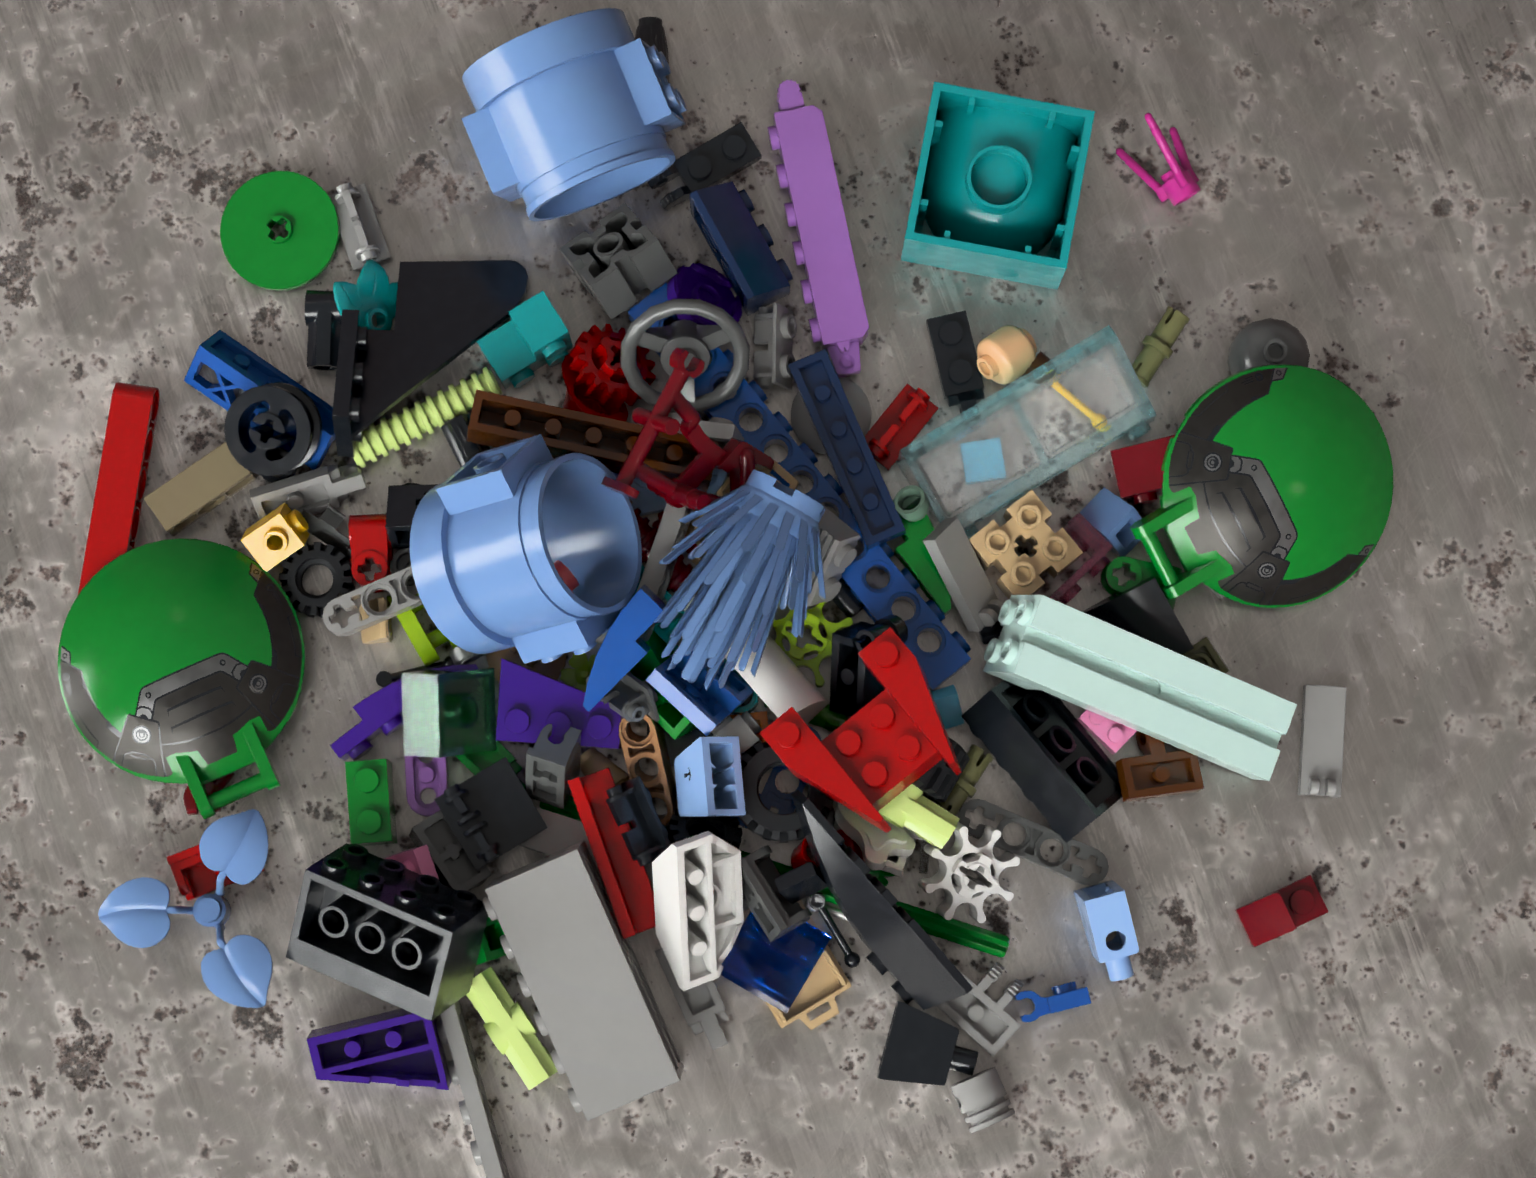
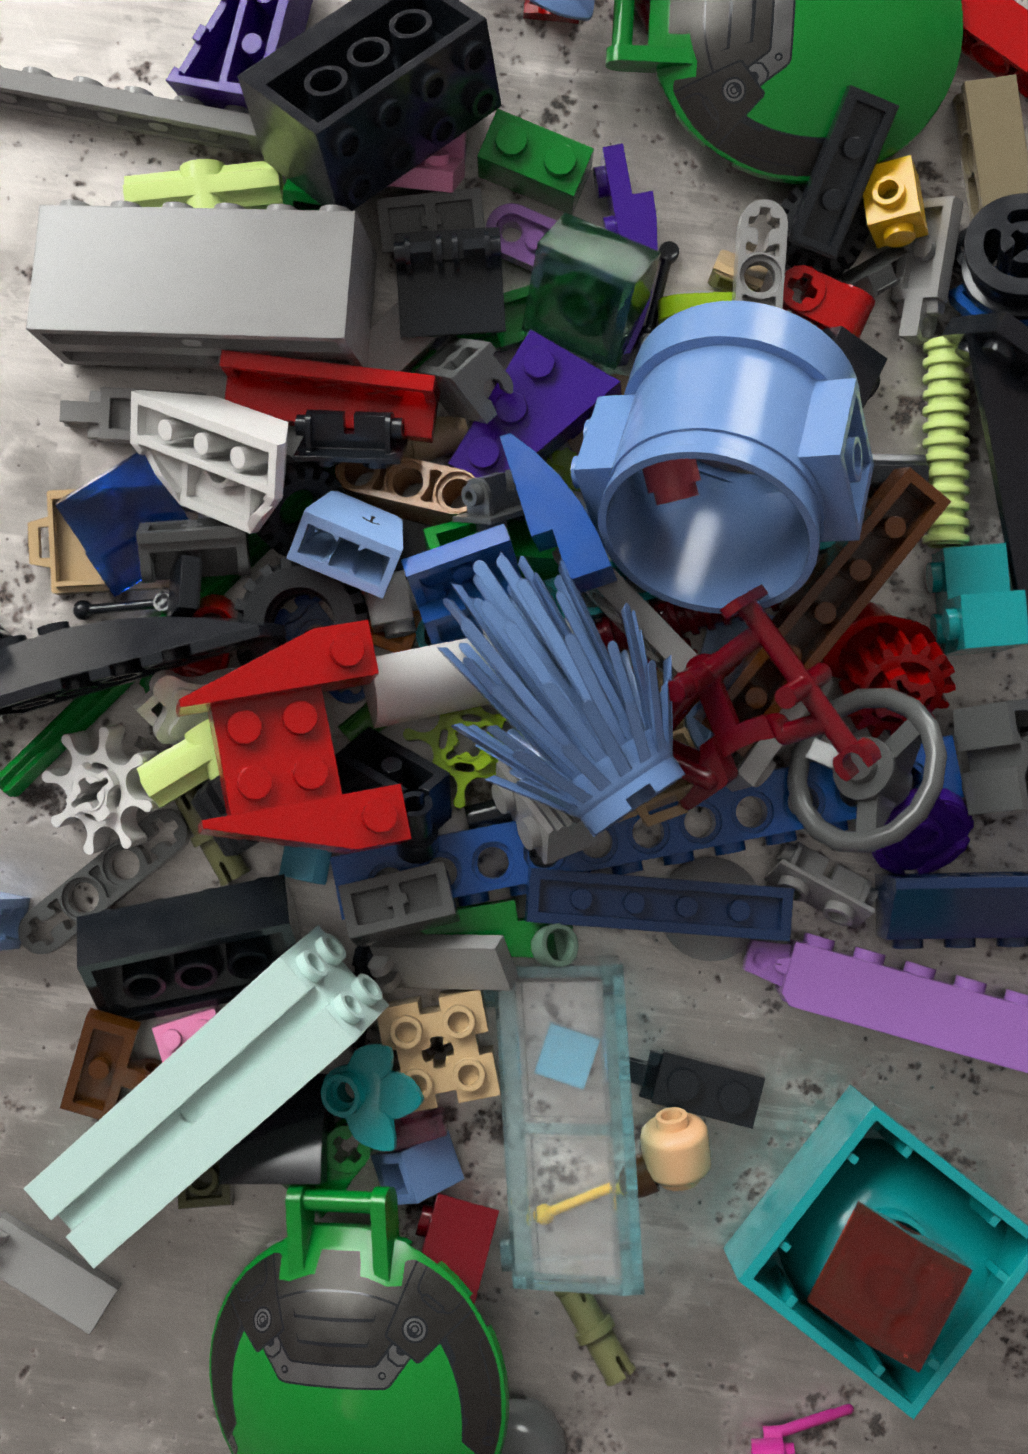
camera: 120 degrees right, 5 degrees up
red hinge [865,383,939,471] -> none
none -> teal plate [321,1044,424,1151]
none -> dark grey hinge [338,861,460,946]
none -> black tile [787,85,899,260]
none -> clear red slope [807,1201,973,1372]

